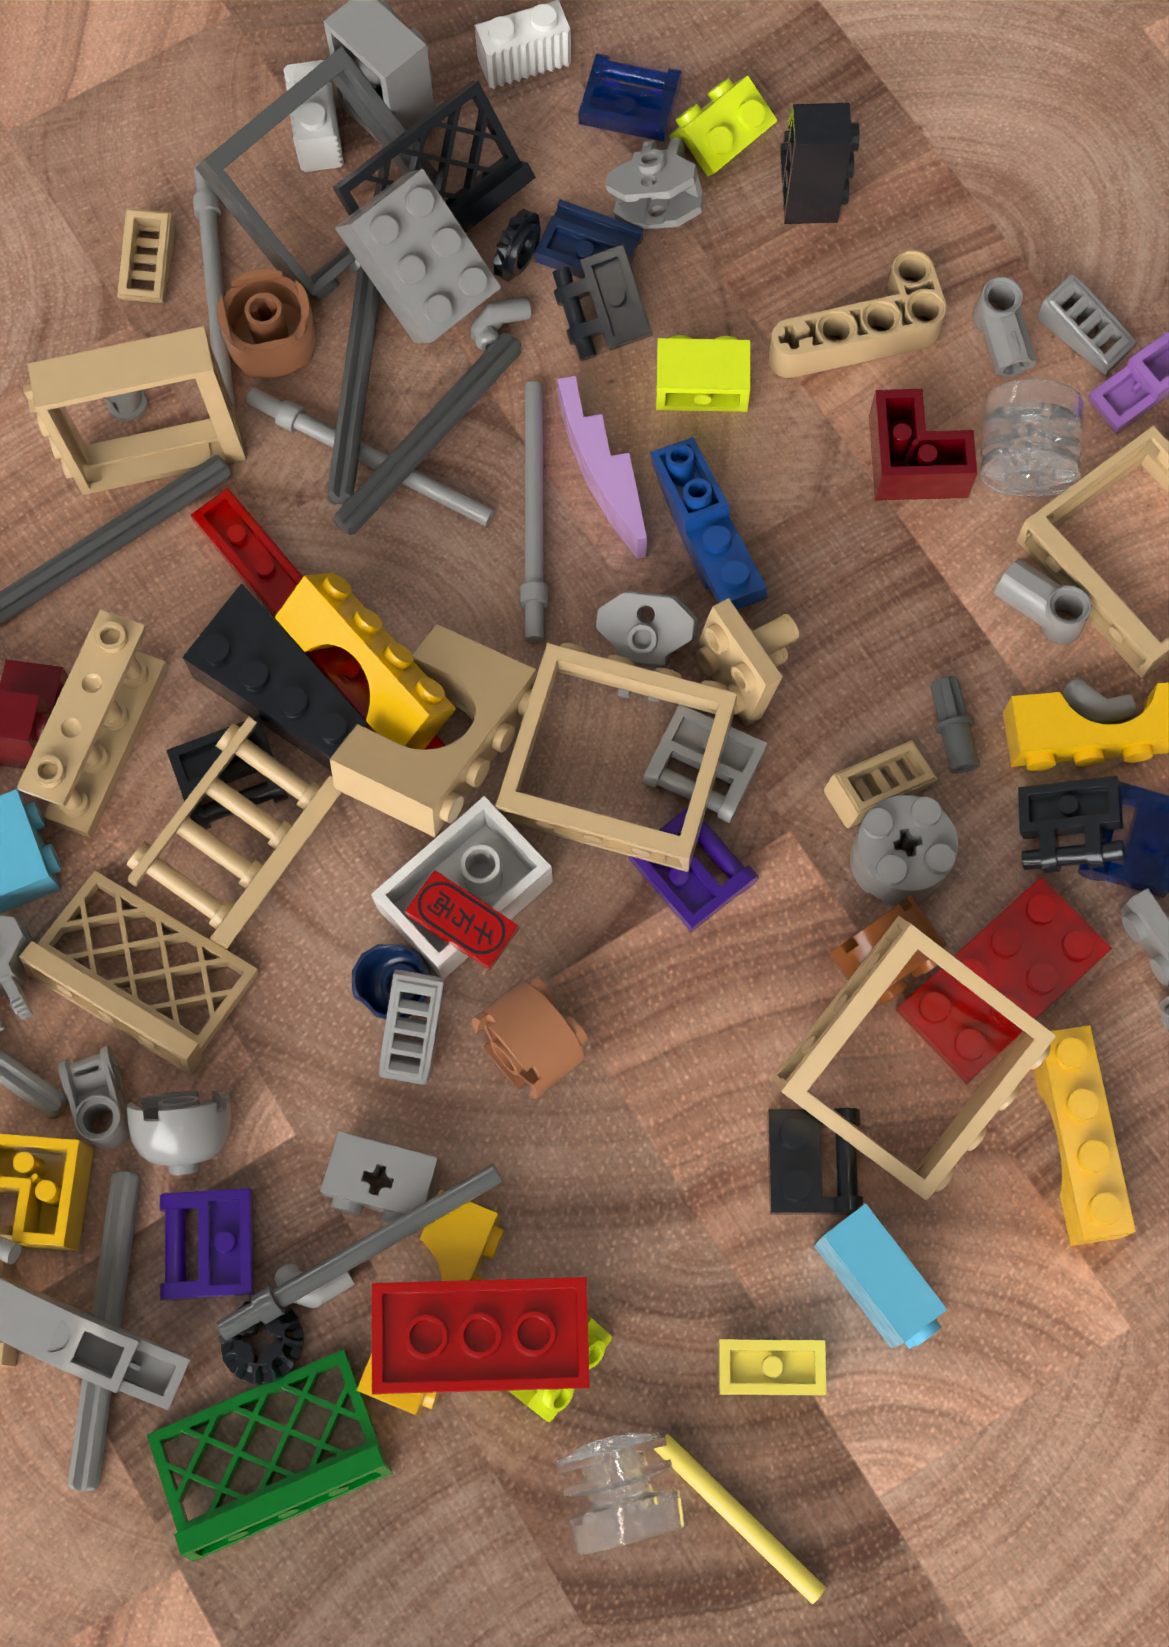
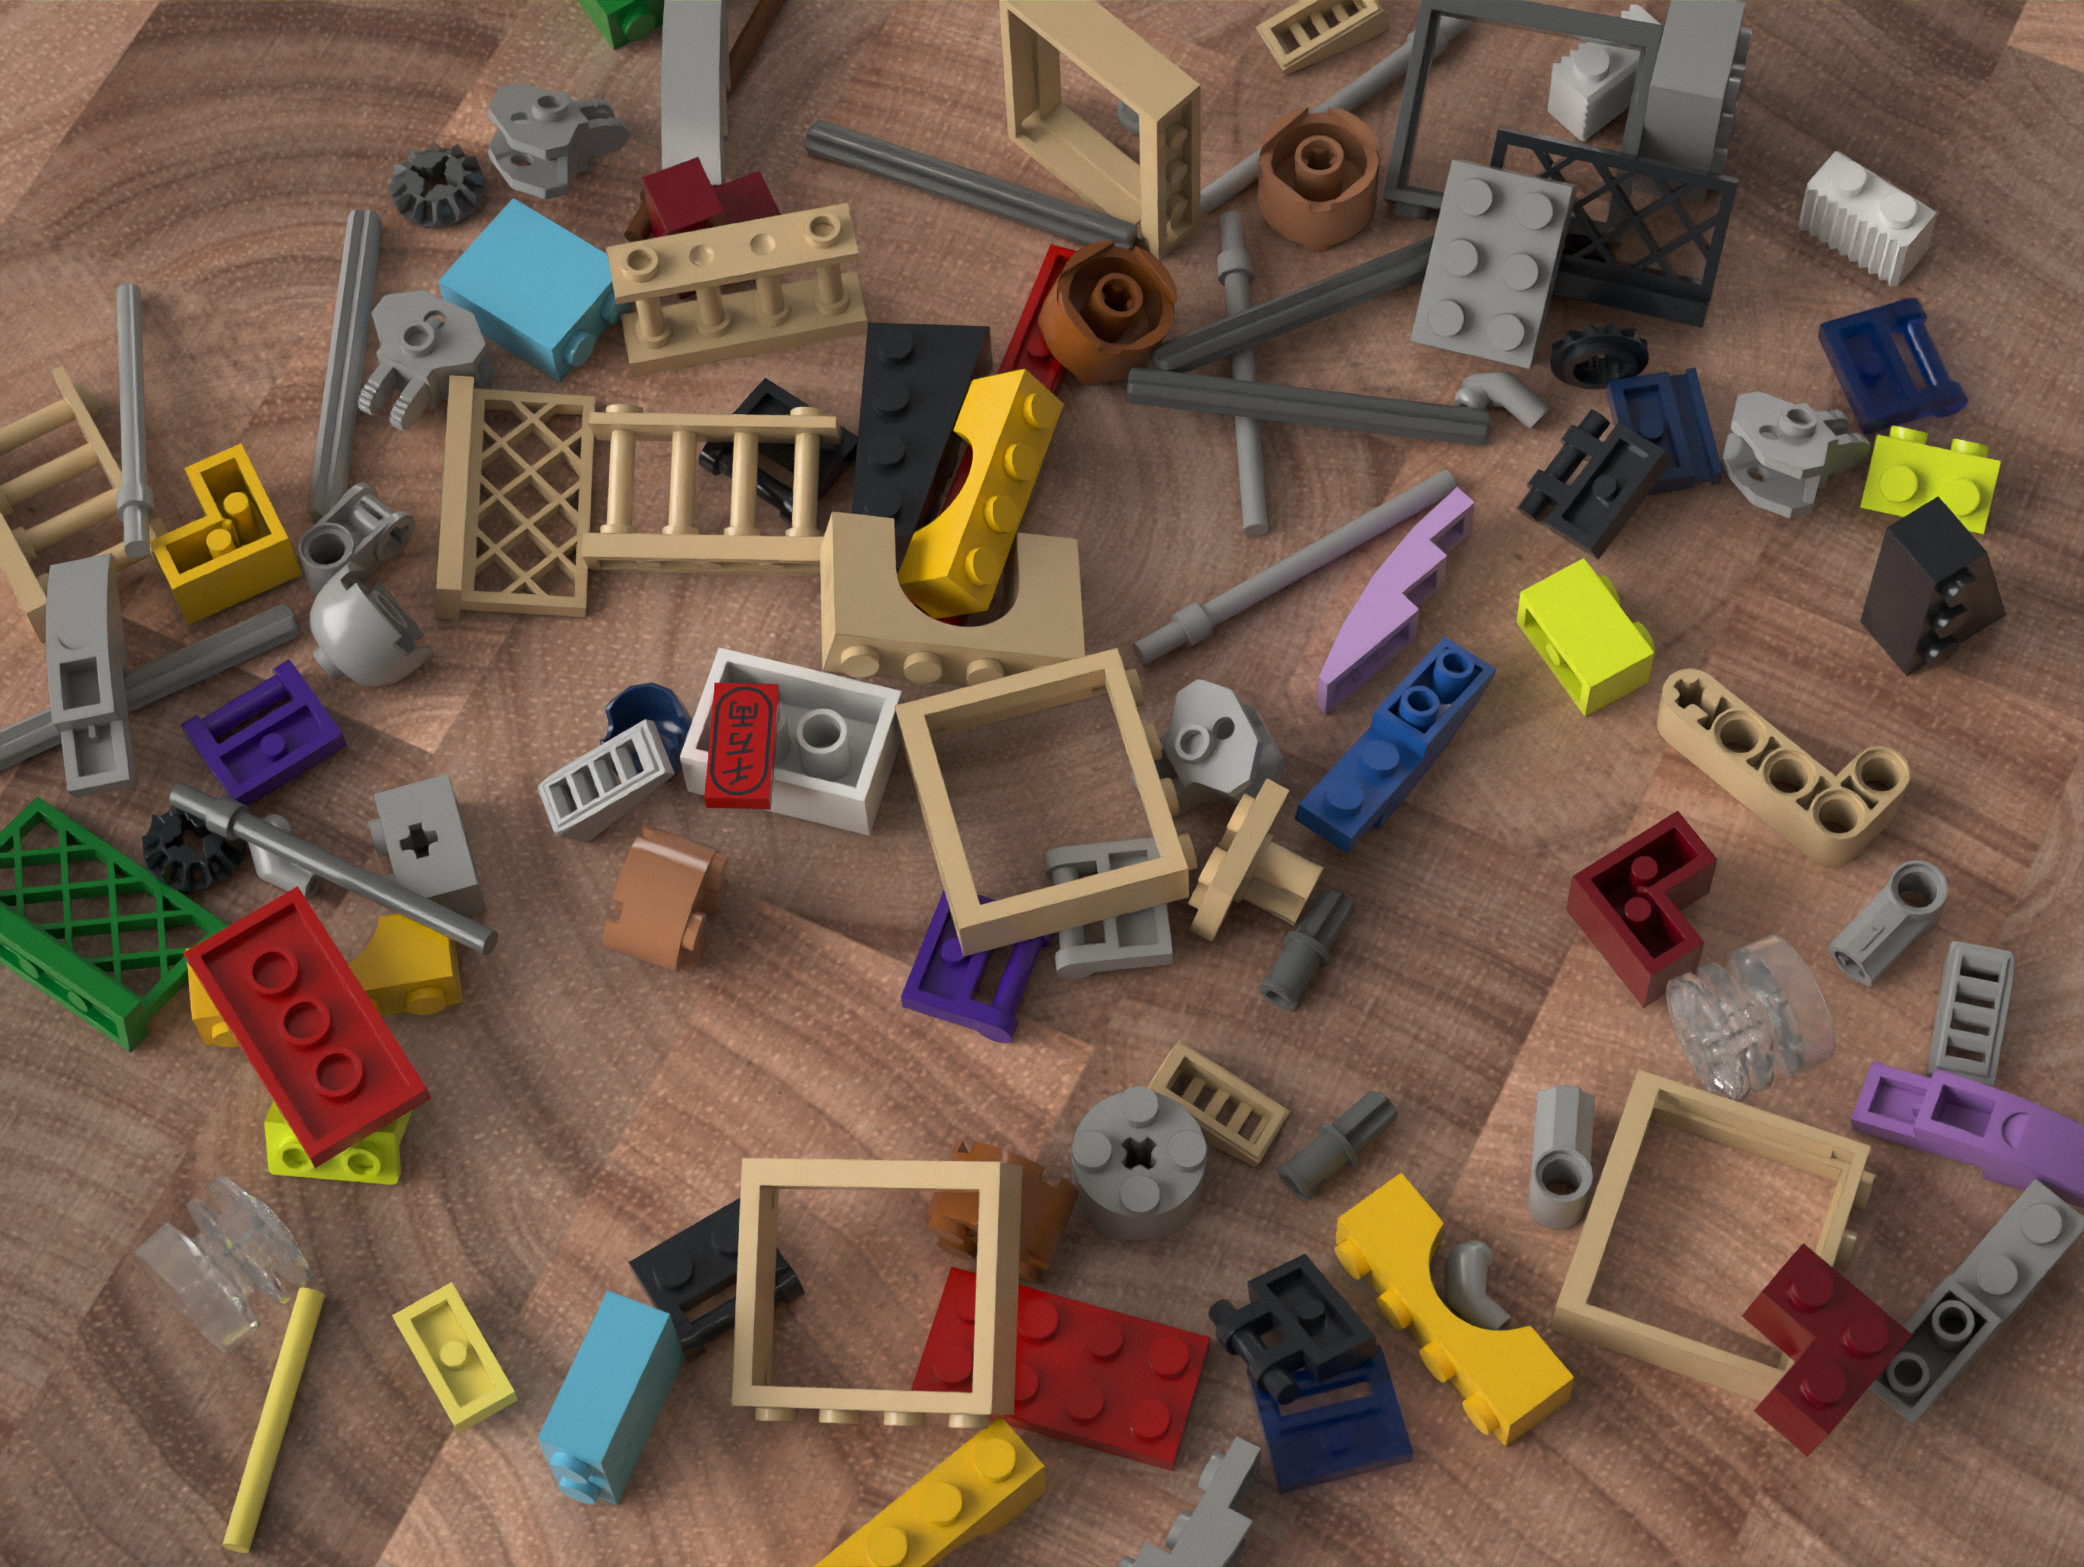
camera: 60 degrees right, 10 degrees down
none -> dark orange brick [1038,240,1177,386]
none -> dark grey axle [1258,889,1354,1011]

